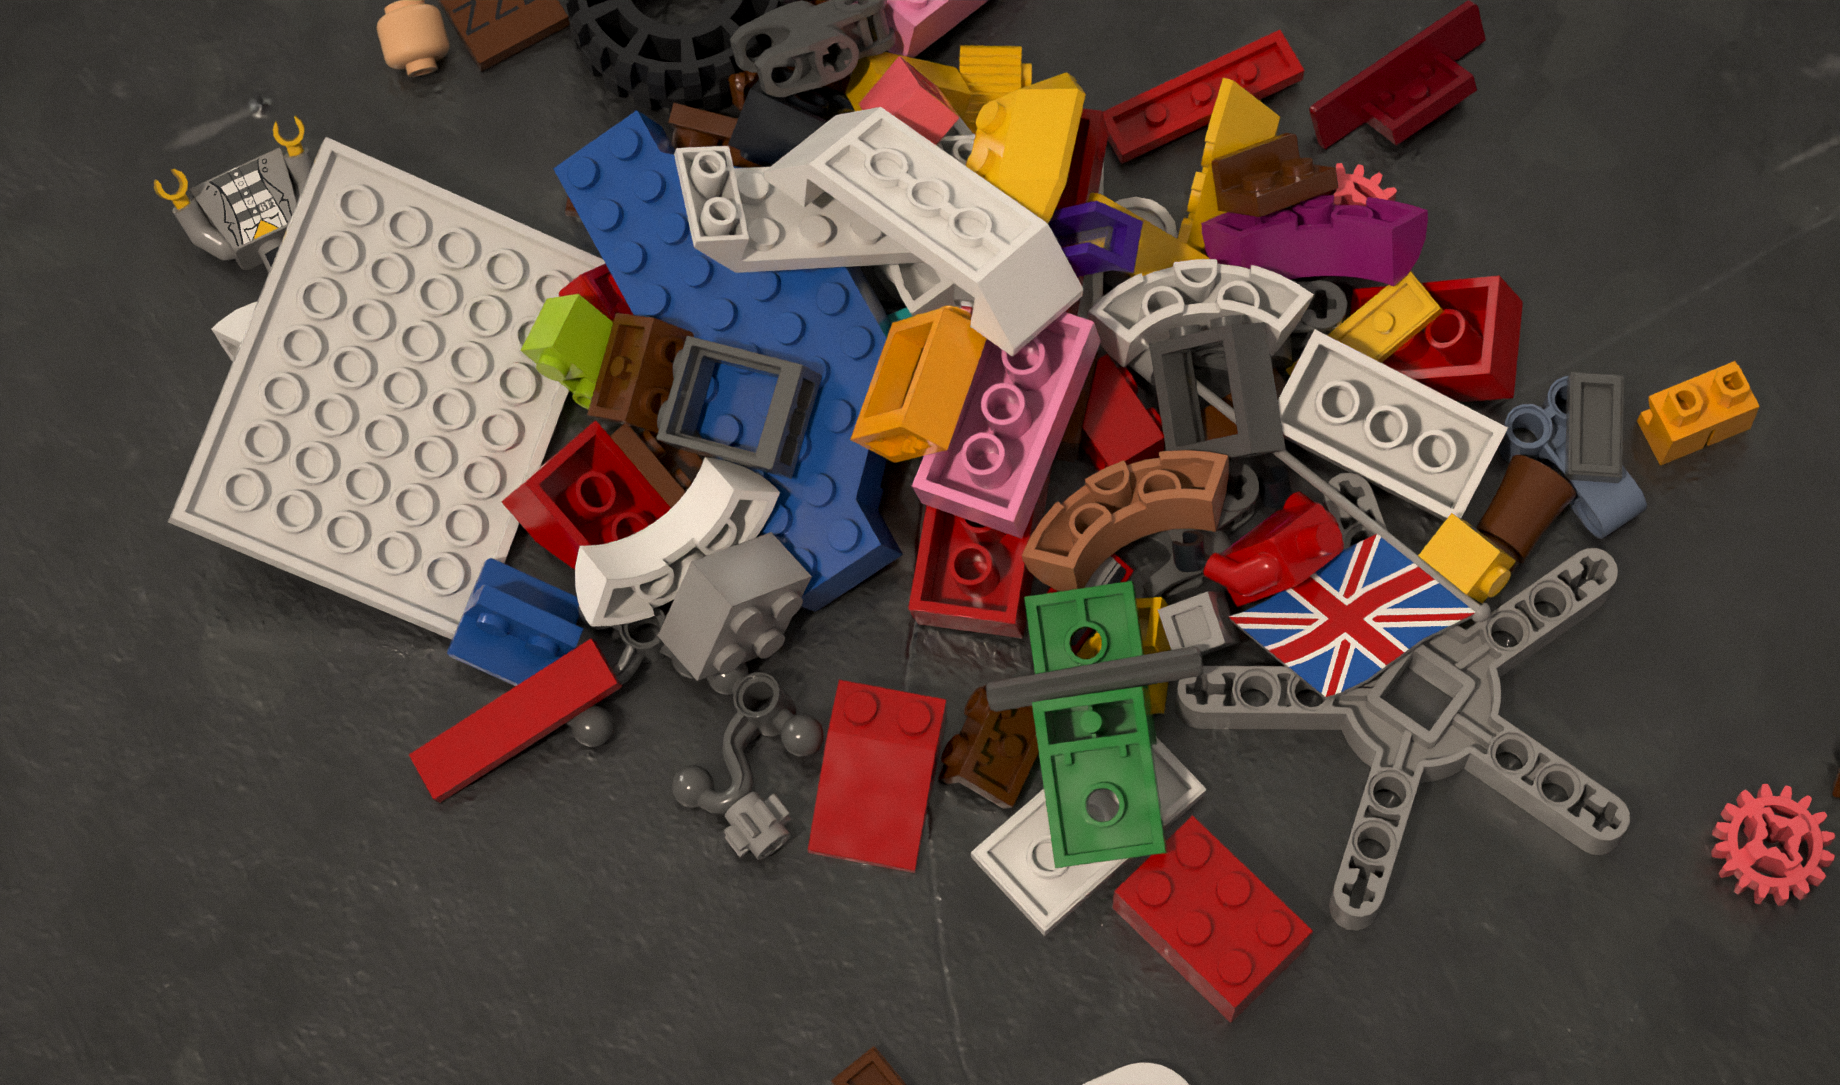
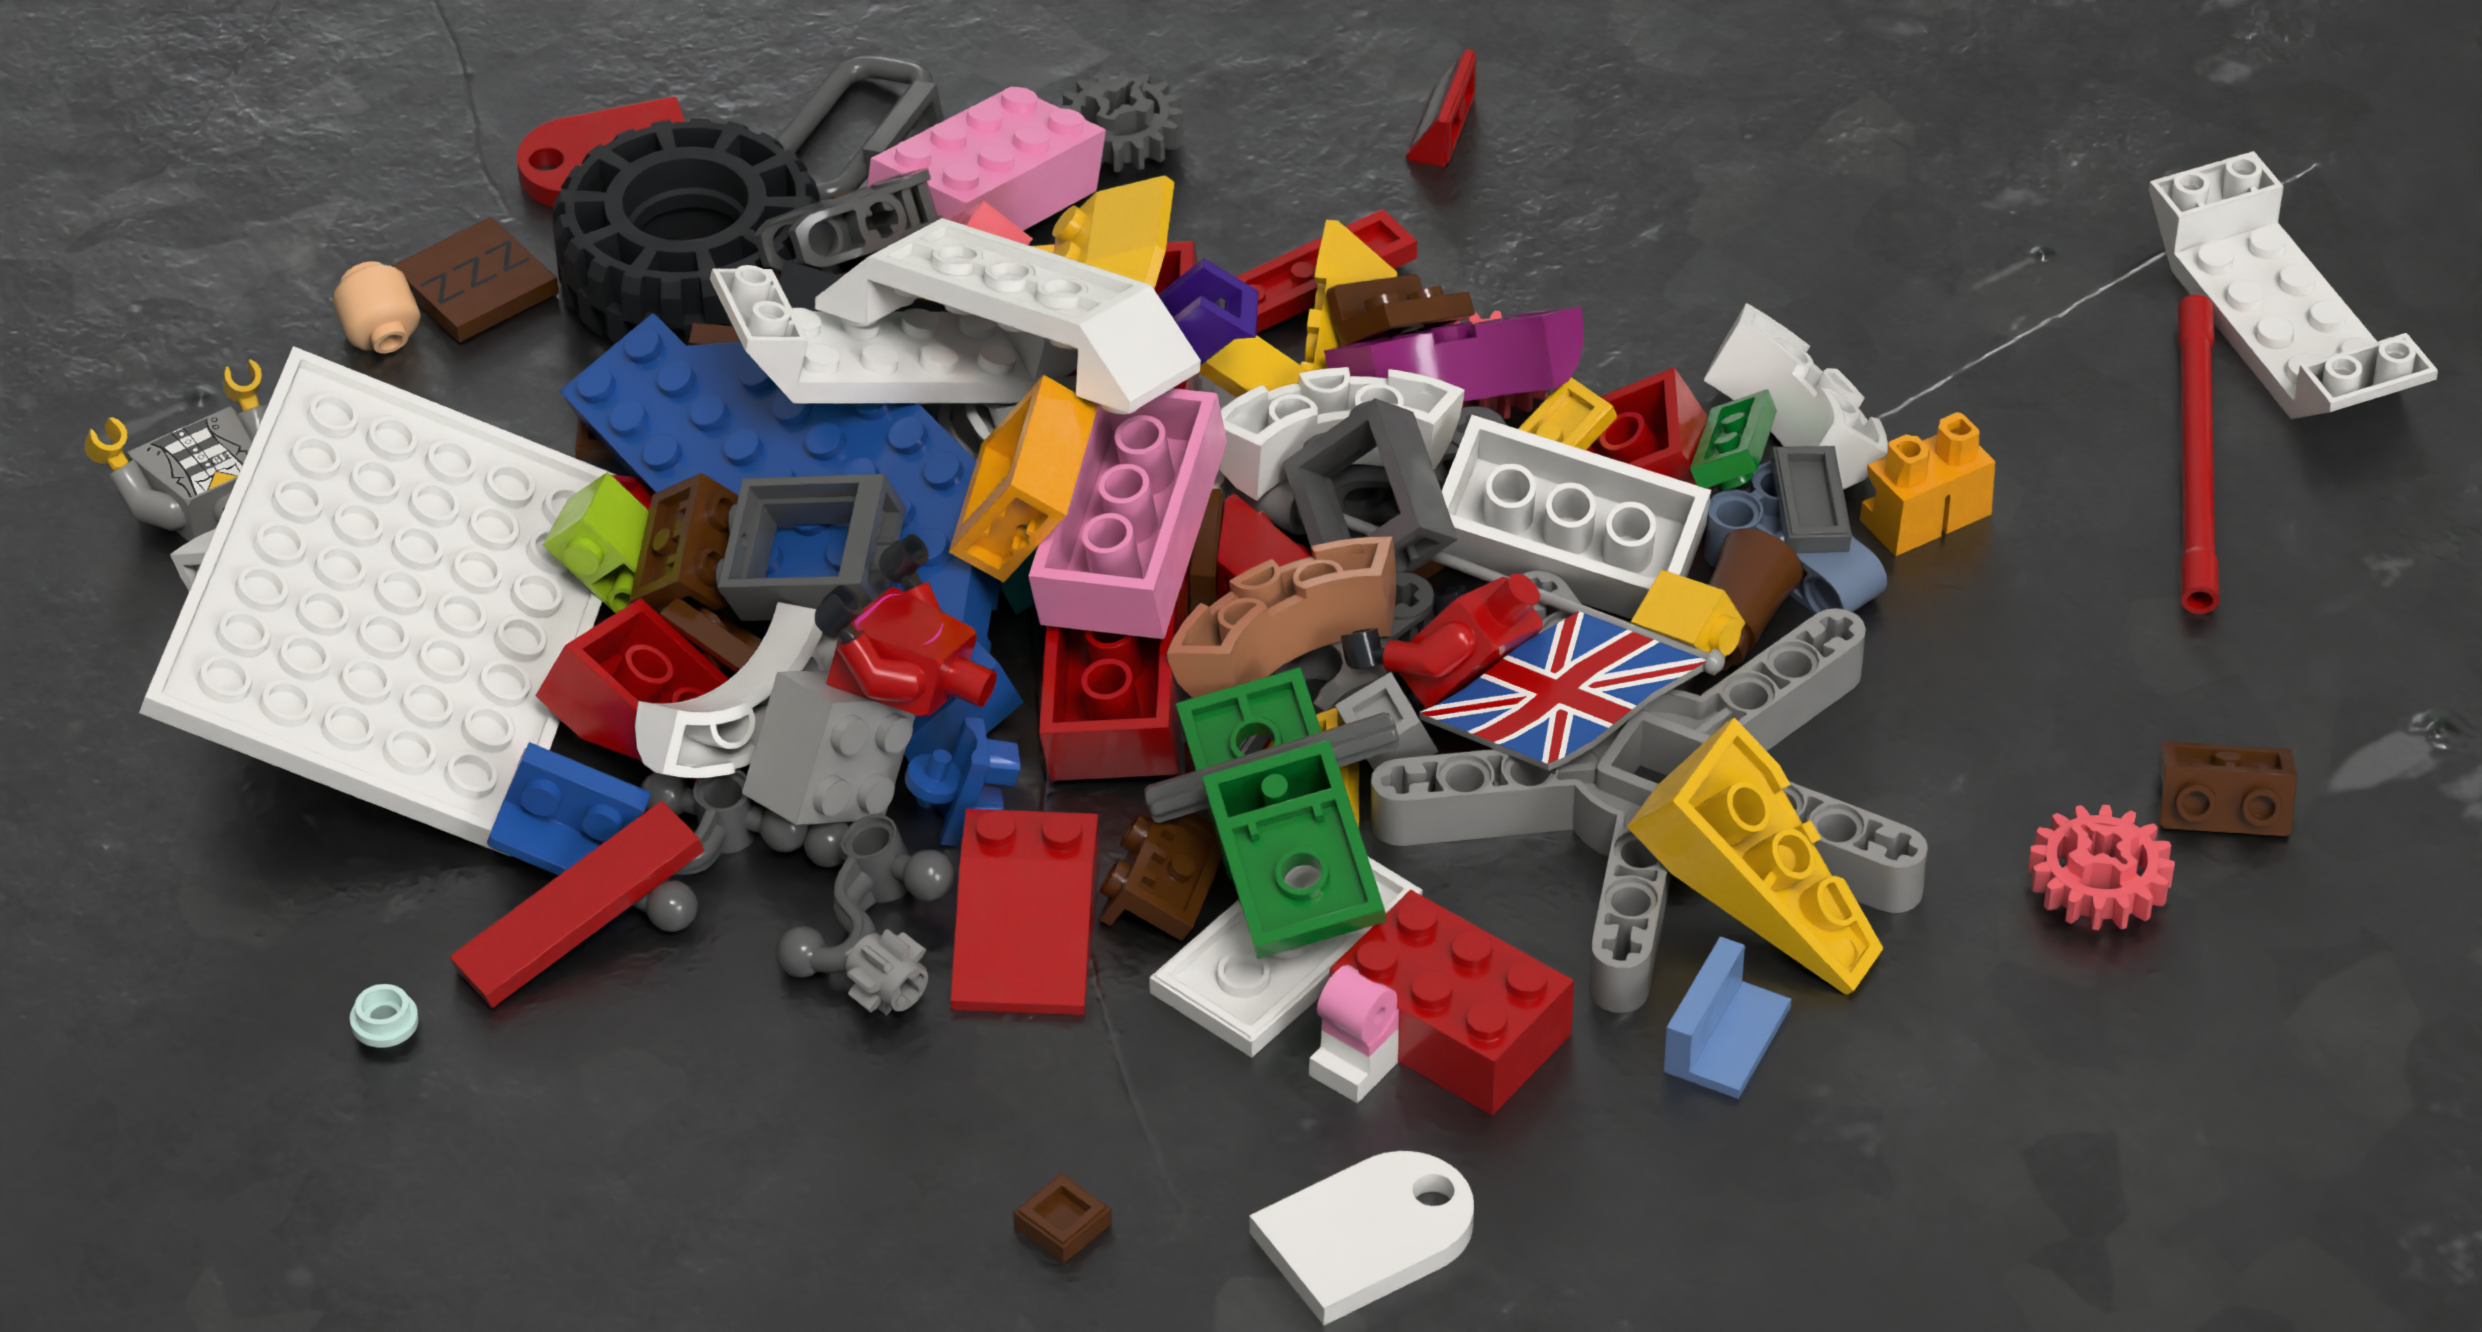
camera: 10 degrees left, 25 degrees down
dark red bracket [1309,0,1486,149] -> none
none -> light aqua plate [350,984,419,1047]
none -> red torso [814,534,997,716]
none -> blue hips [905,717,1021,847]
none -> leg [1309,965,1399,1104]
none -> yellow wedge [1627,717,1883,995]
none -> medium blue panel [1664,936,1792,1099]
none -> green plate [1690,389,1777,490]
none -> white brick [1703,303,1888,489]

